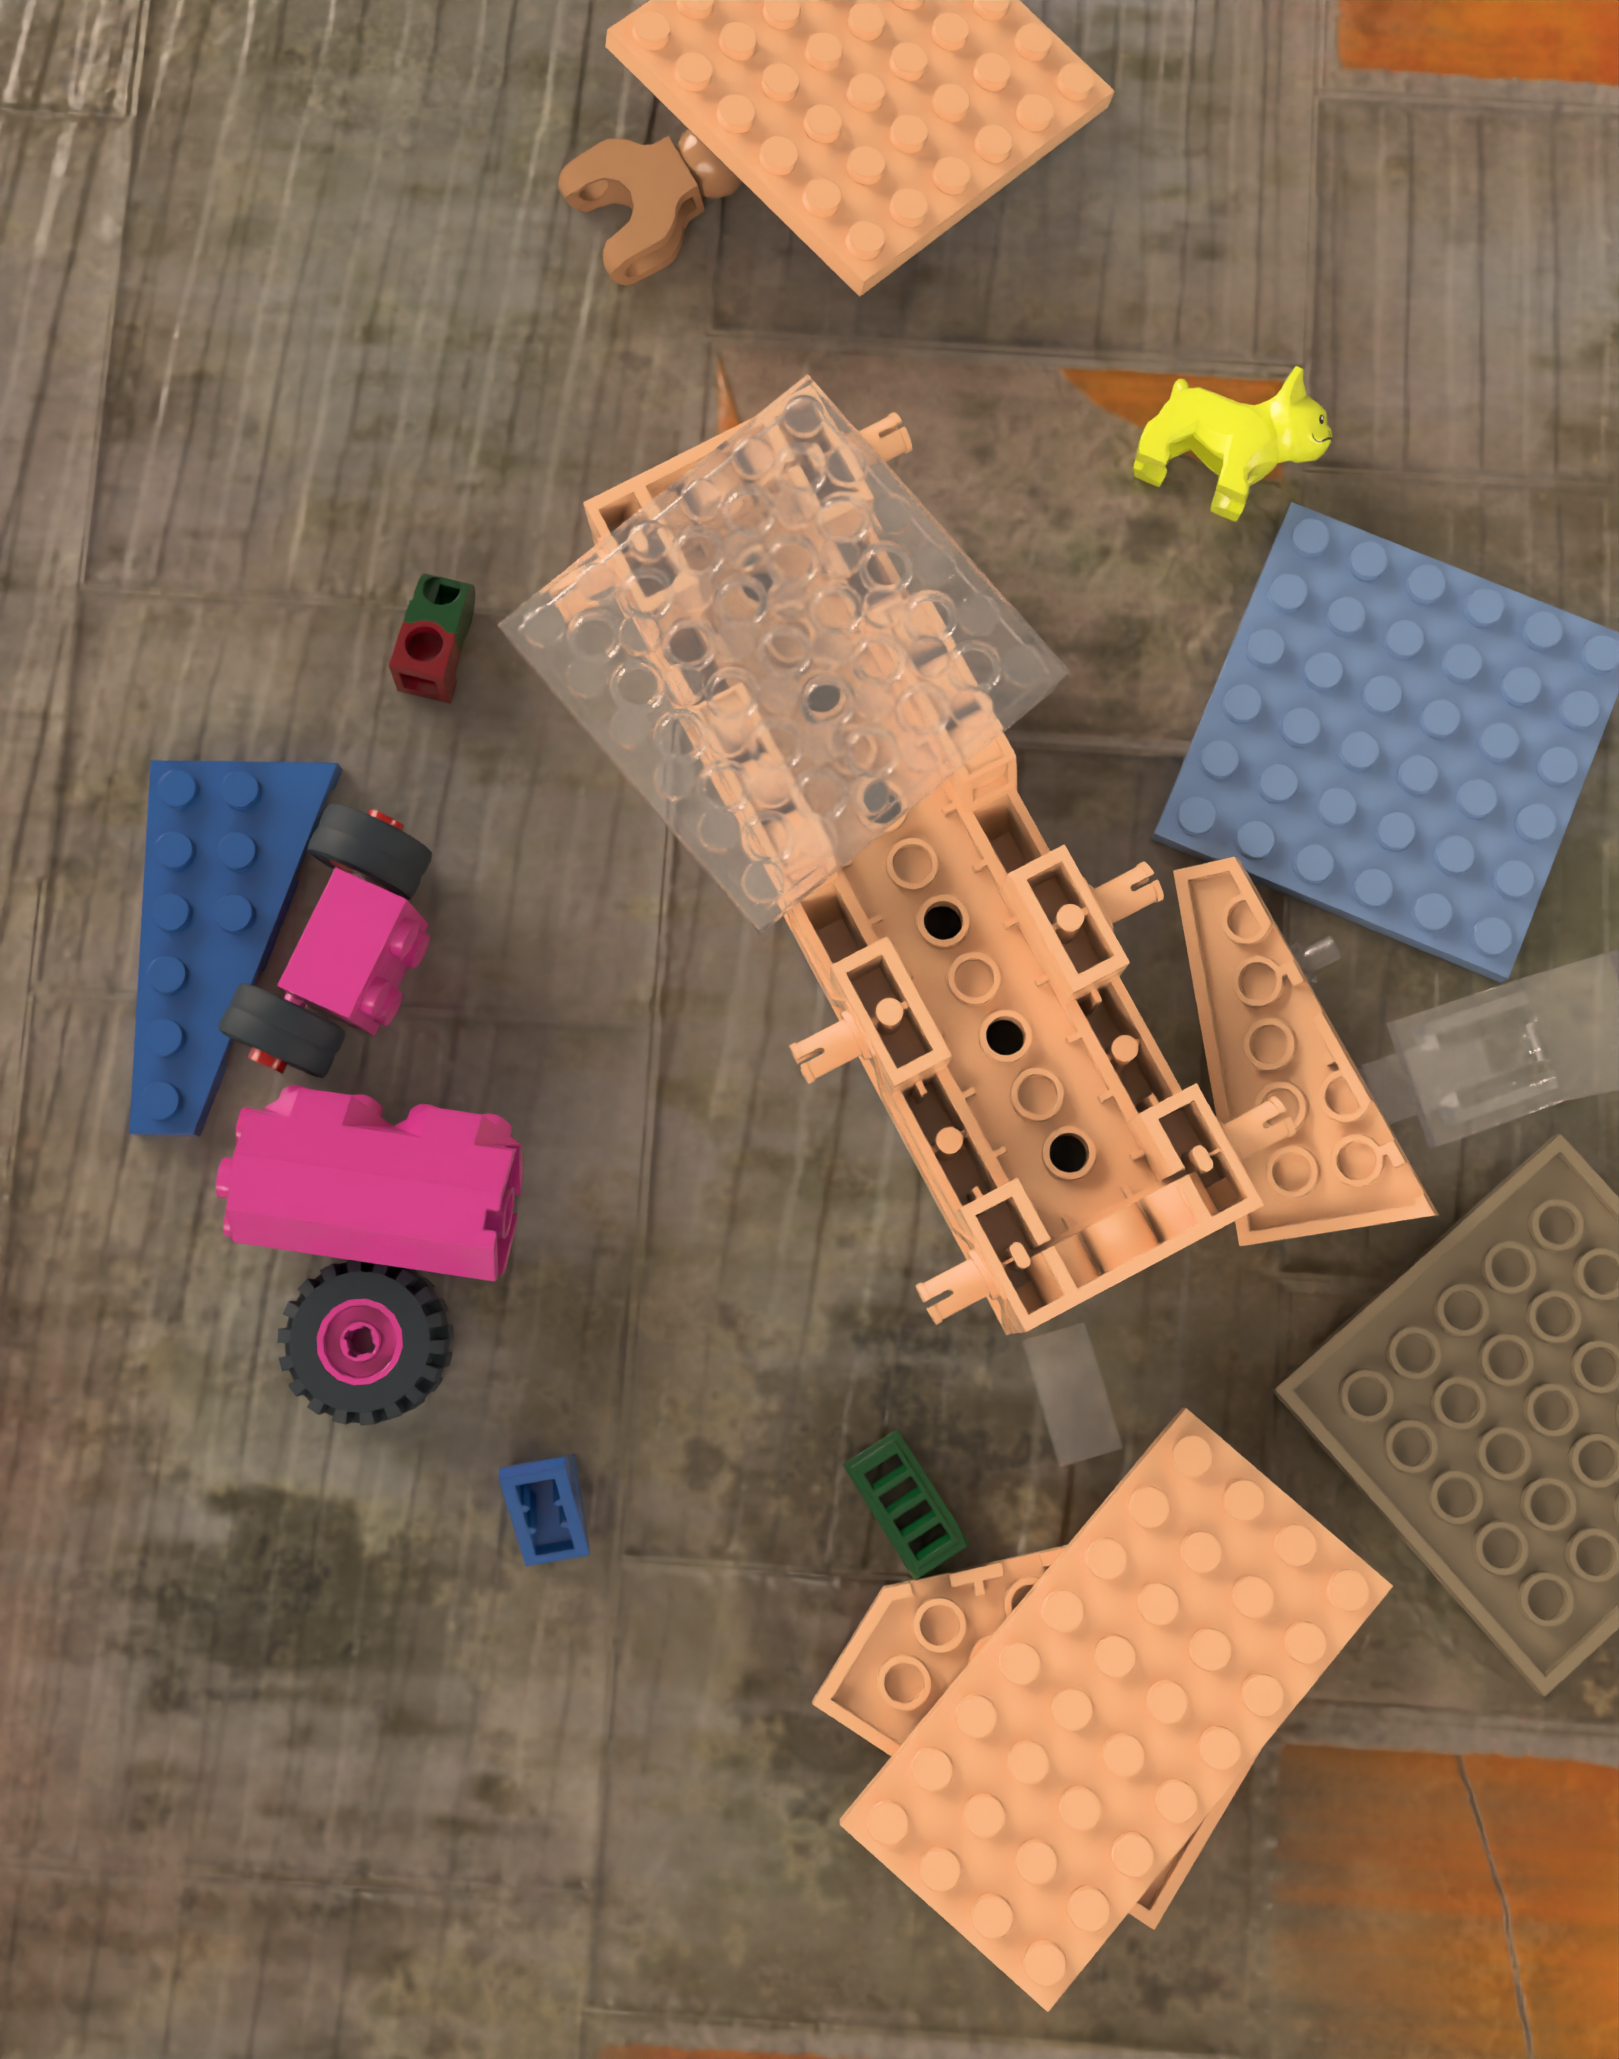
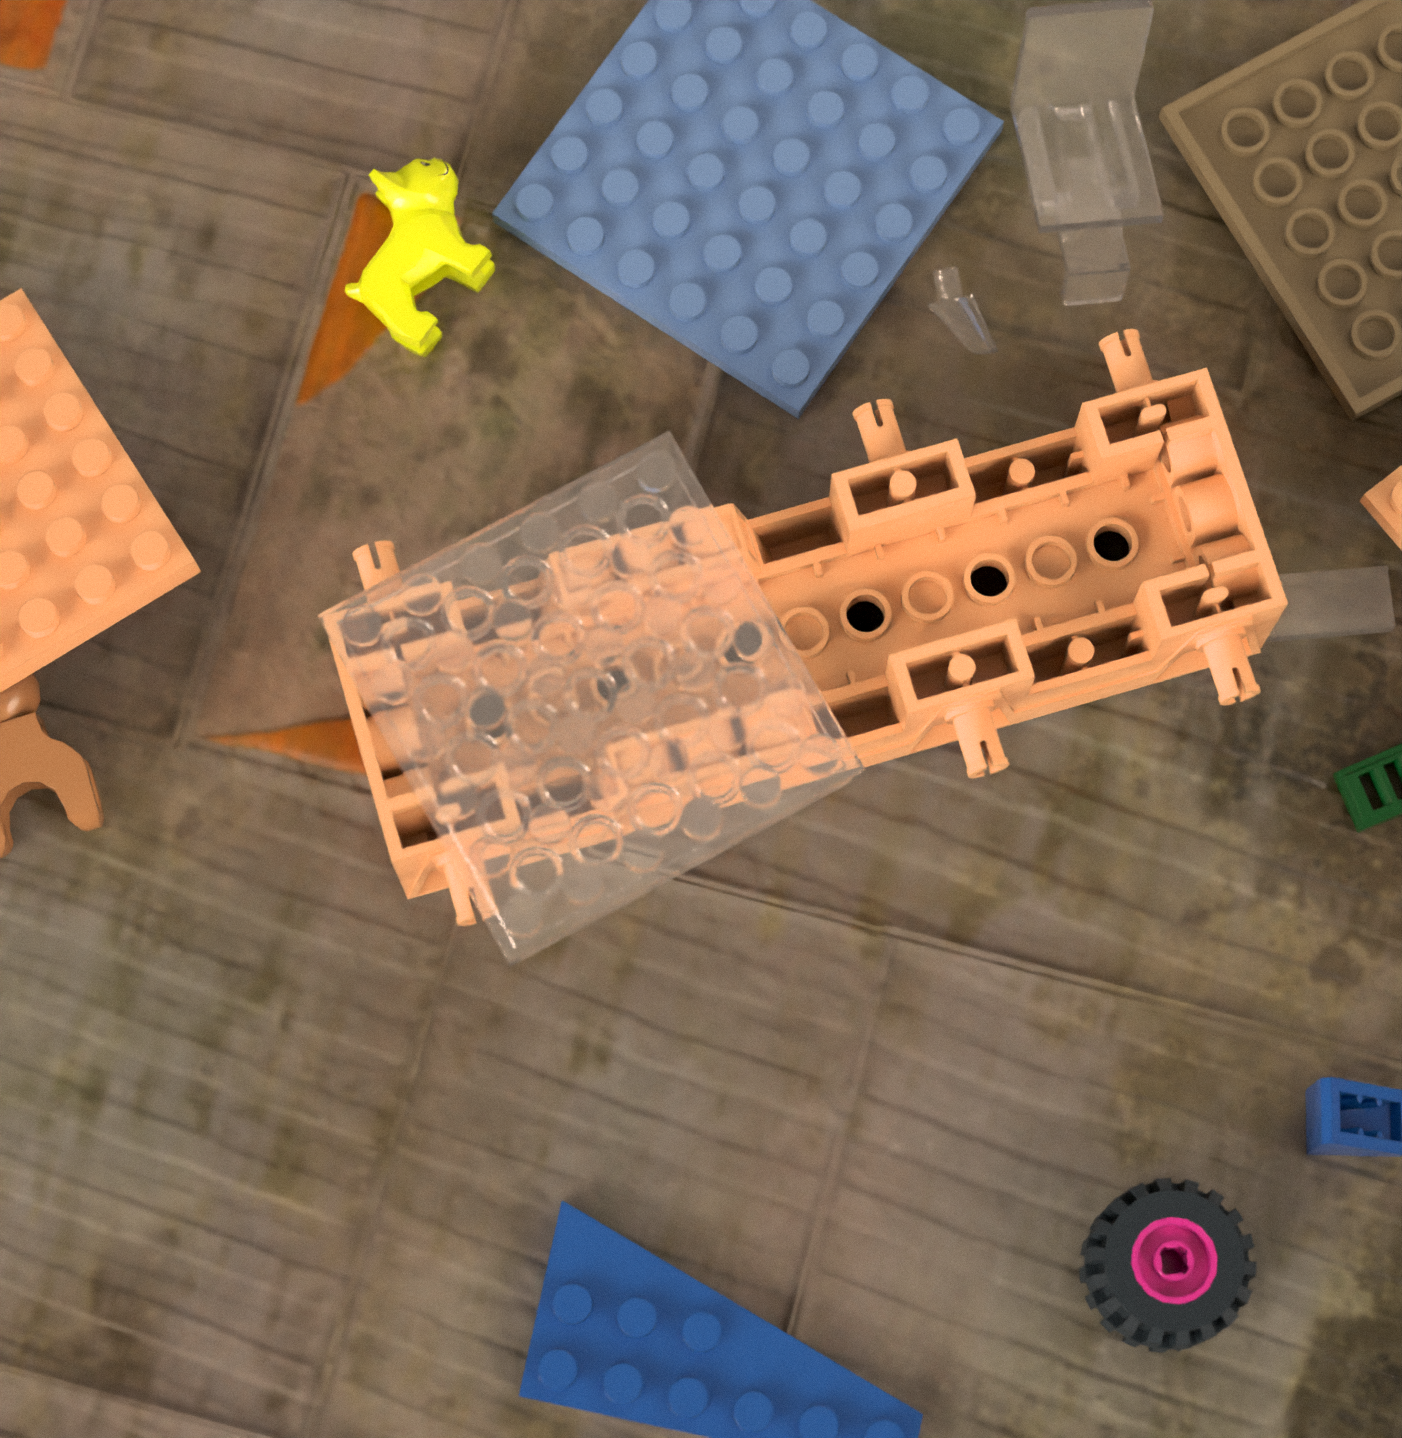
camera: 80 degrees left, 5 degrees down
dark pink brick [216,1085,523,1281] -> none
brick [218,803,432,1078] -> none
leg [388,573,475,704] -> none
light nougat wing [1173,857,1439,1246] -> none

